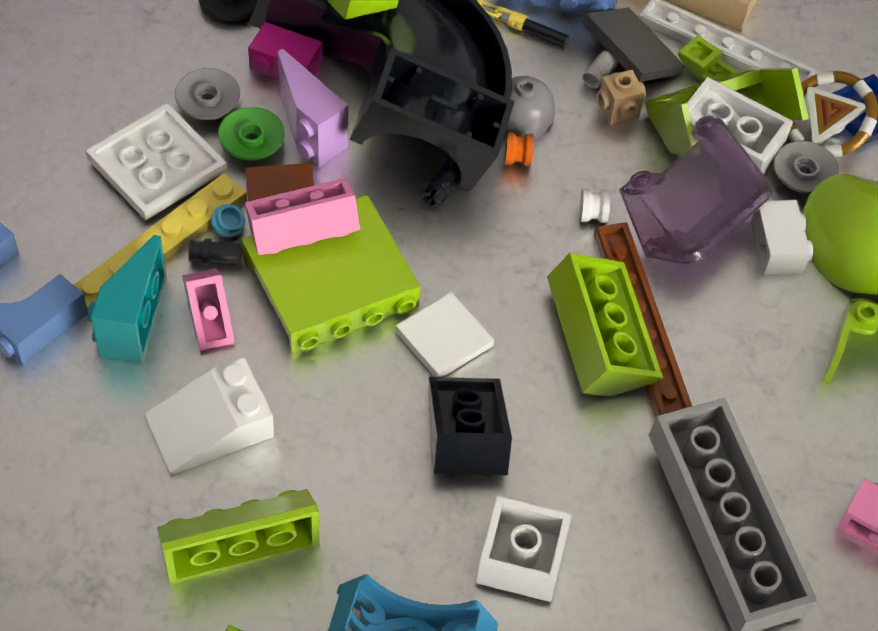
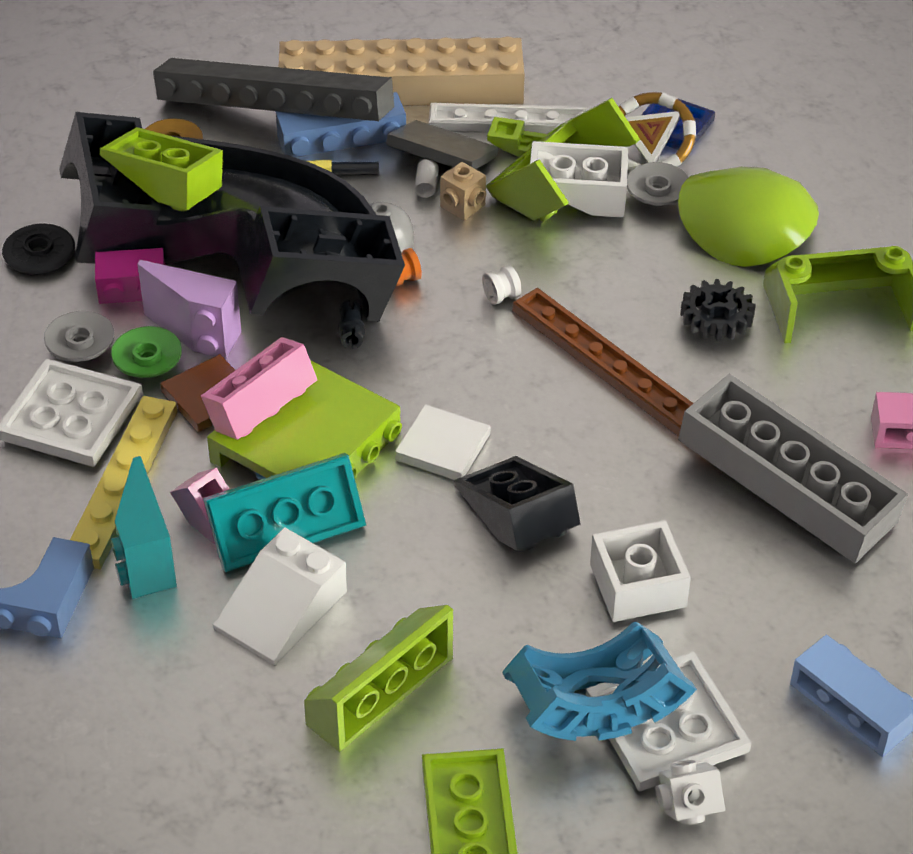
camera: 25 degrees left, 10 degrees down
black pin [188,238,242,266] -> none
medium azure plate [211,204,245,238] -> none
lime slope [547,253,663,397] -> none
clear purple windscreen [619,116,772,264] -> none
white brick [751,200,813,276] -> none
none -> teal tile [203,453,366,572]
none -> black gear [680,279,756,341]

